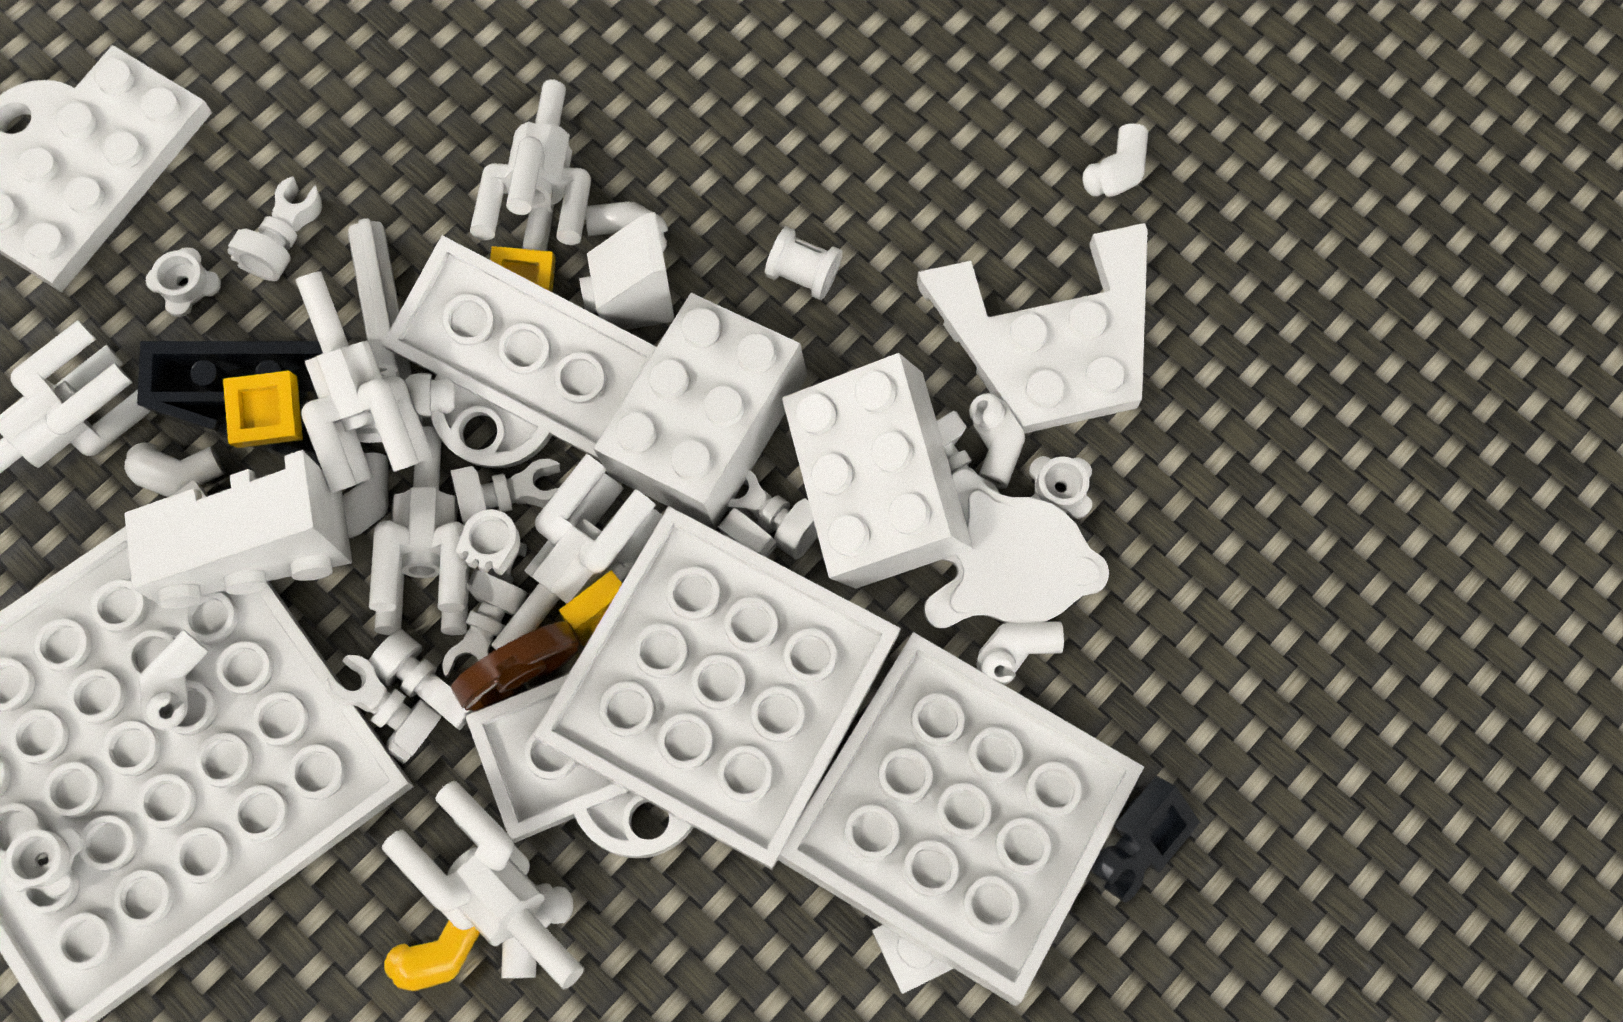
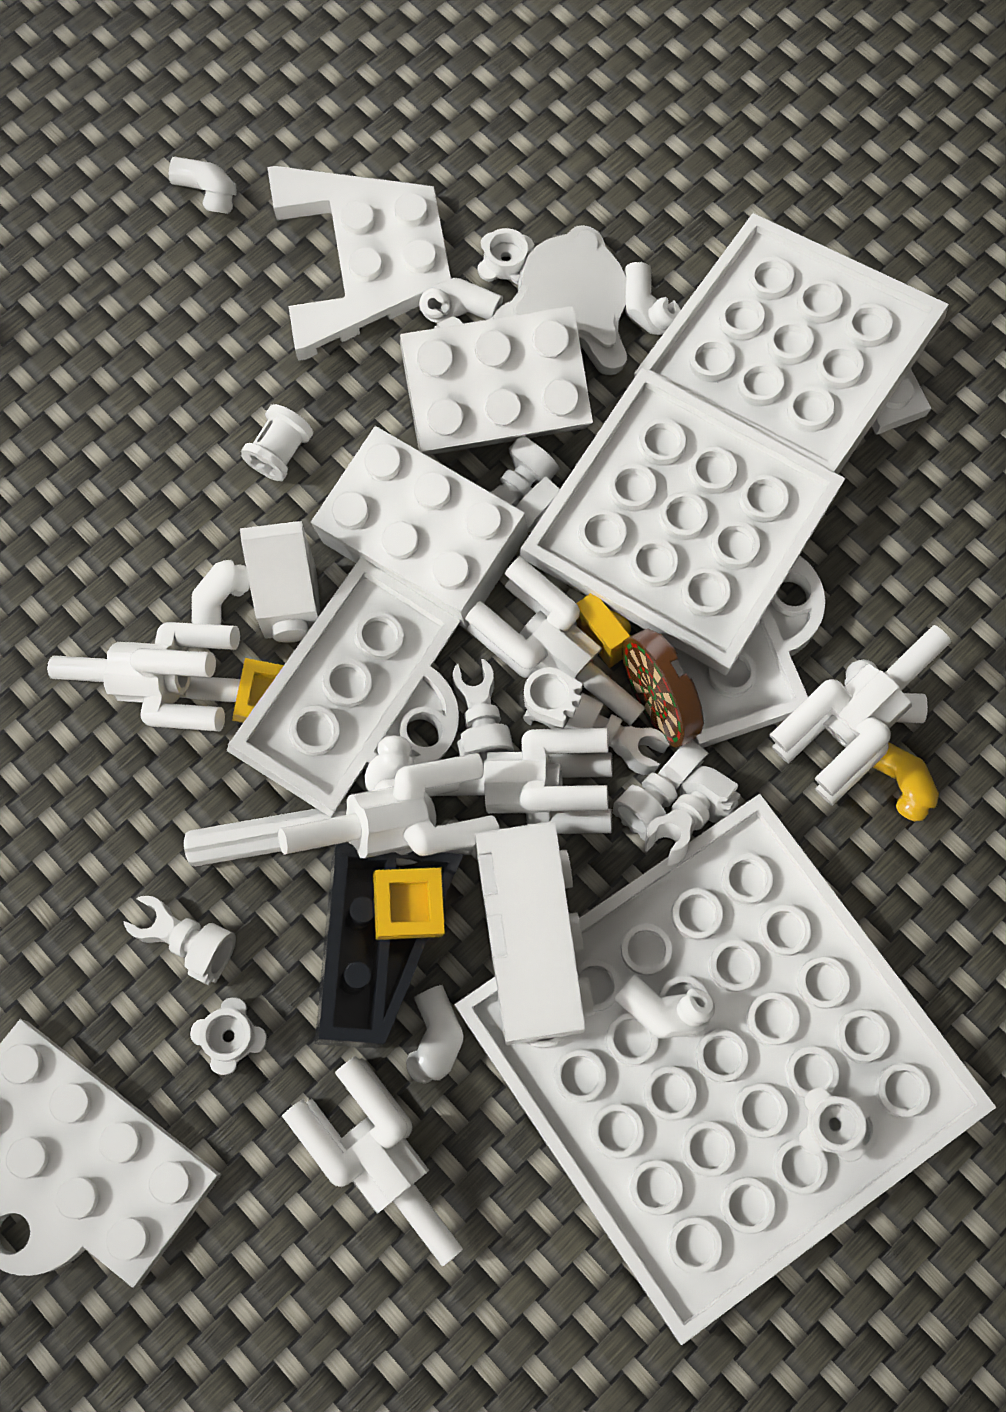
camera: 85 degrees left, 0 degrees up
black plate [1091,775,1200,903] -> none

